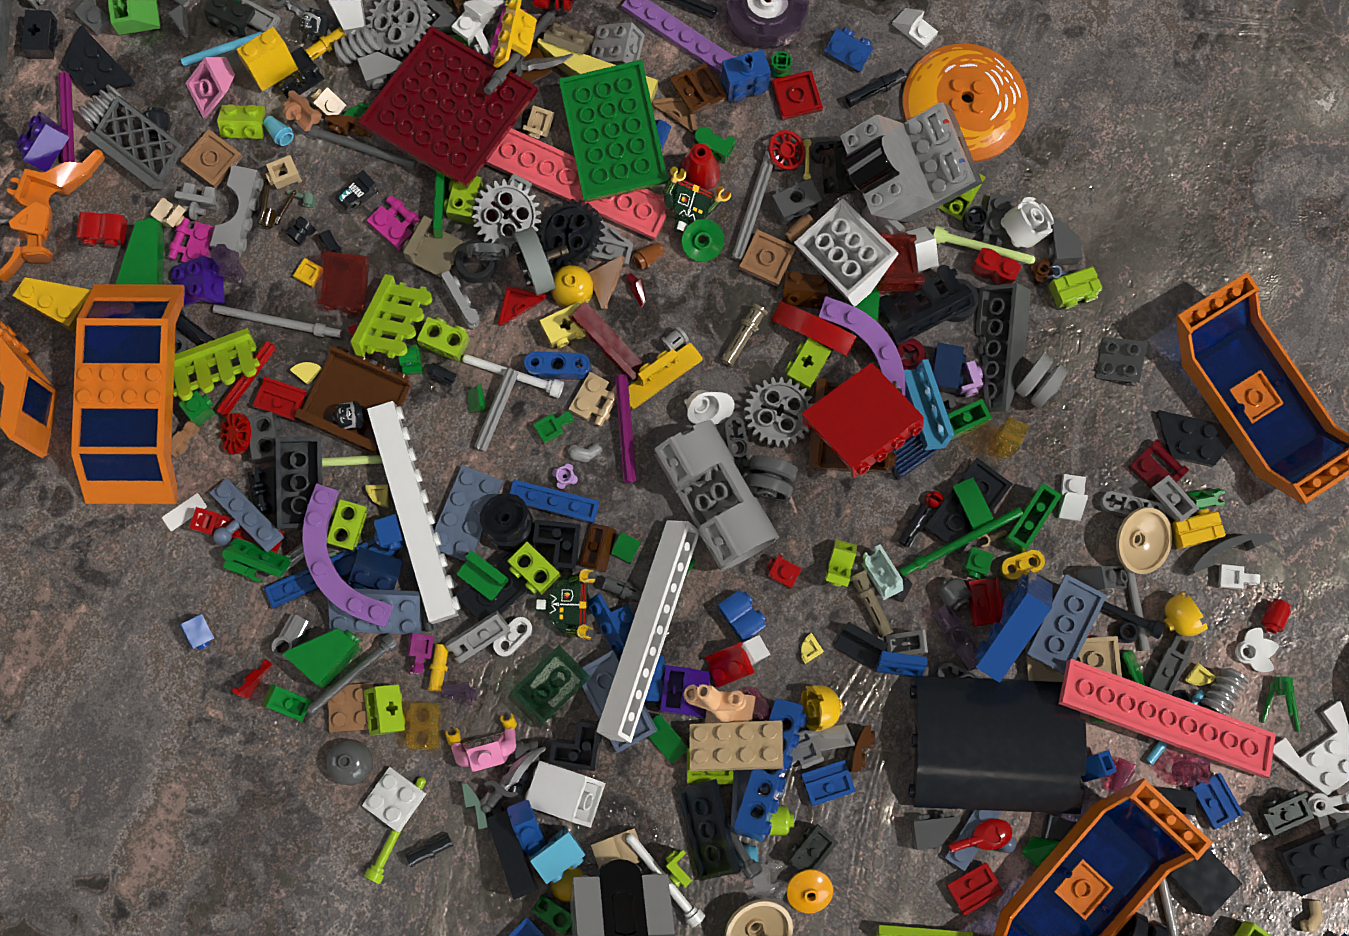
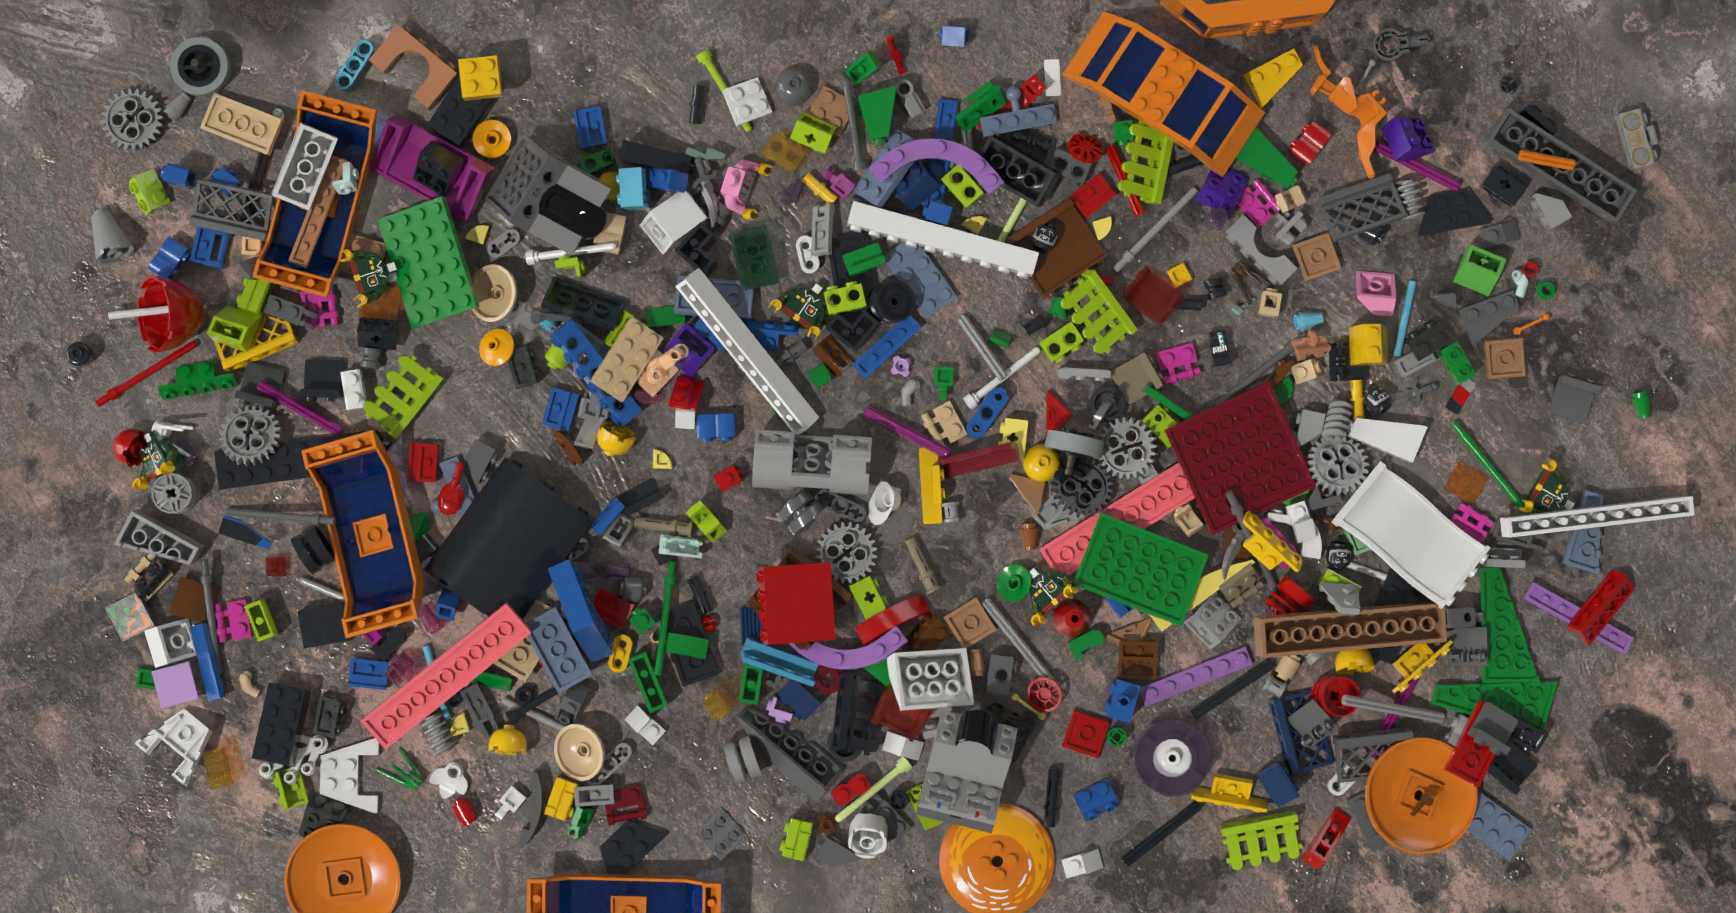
camera: 125 degrees right, 10 degrees up
lime bracket [217,104,266,139] -> none
dark red bar [625,273,646,307] -> none
sand blue hand [1047,265,1069,279] -> none

